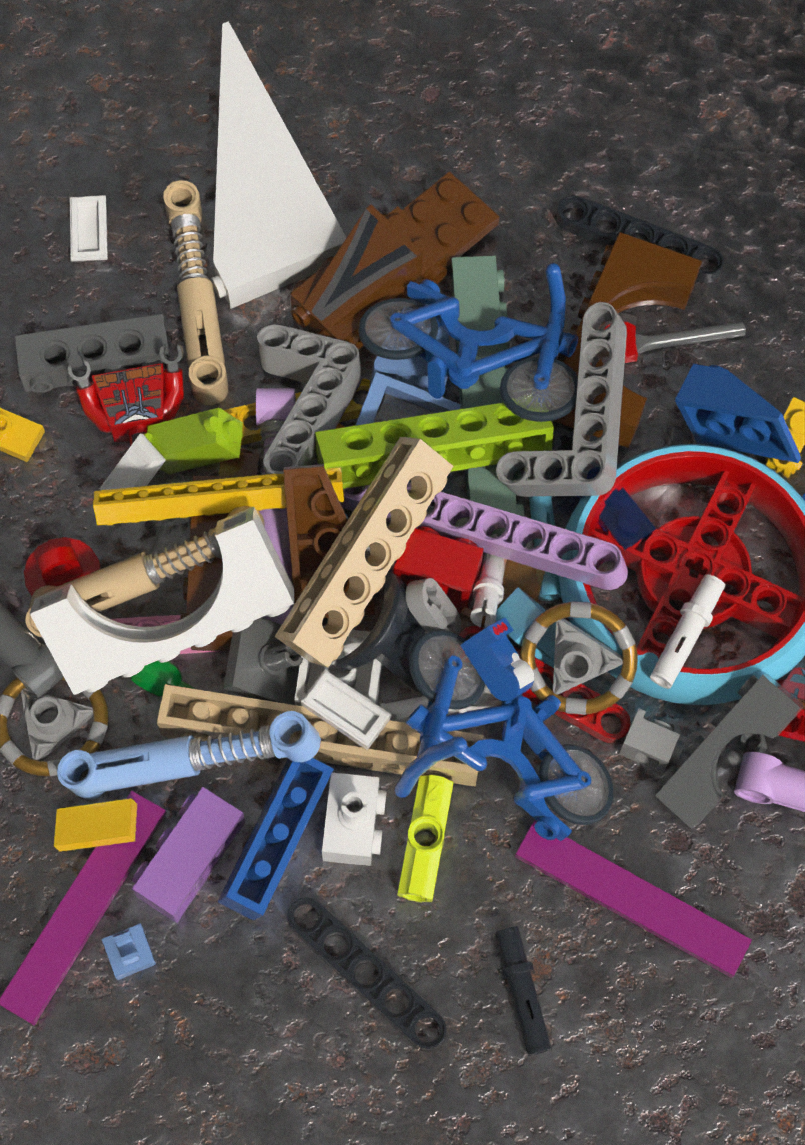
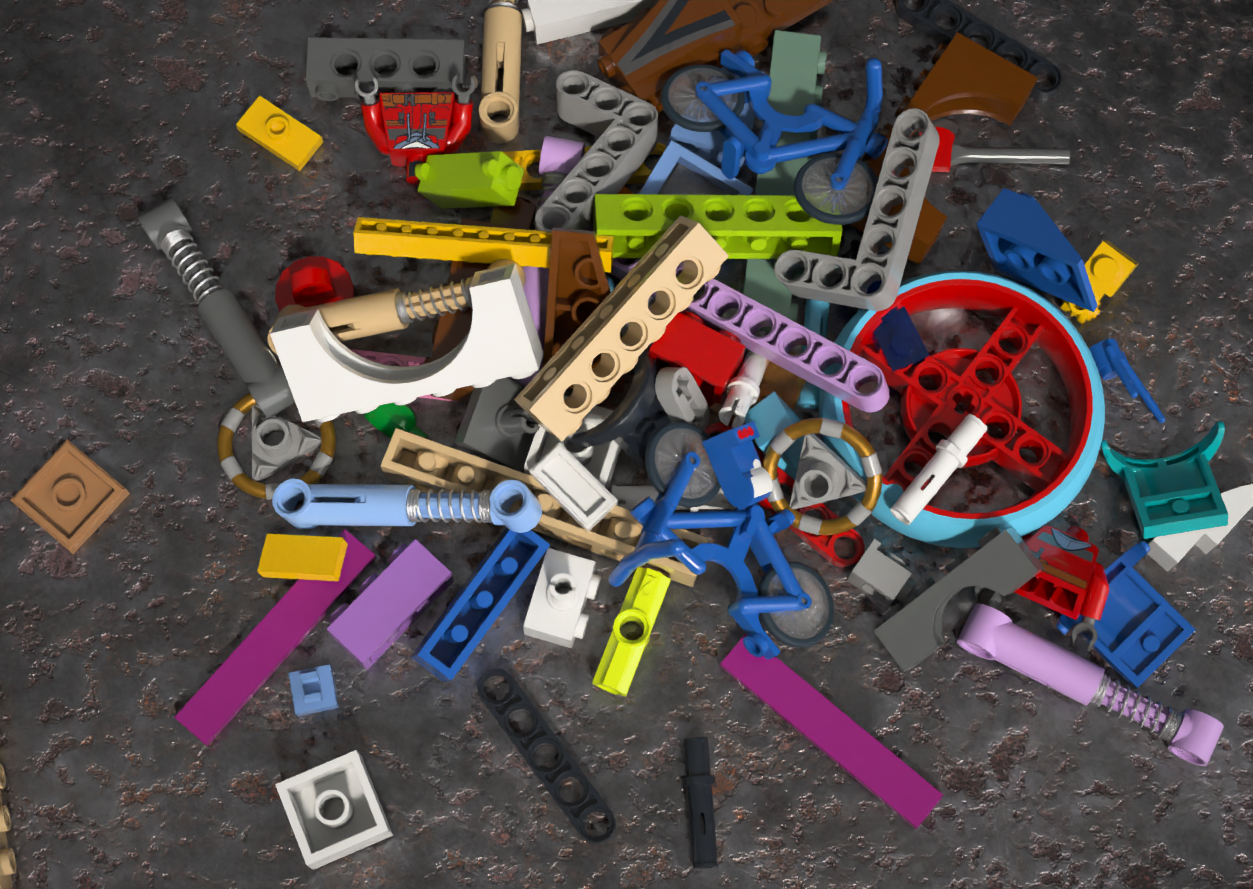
camera: 10 degrees right, 5 degrees up
white tile [99,433,166,490] -> none
none -> white brick [275,750,393,870]

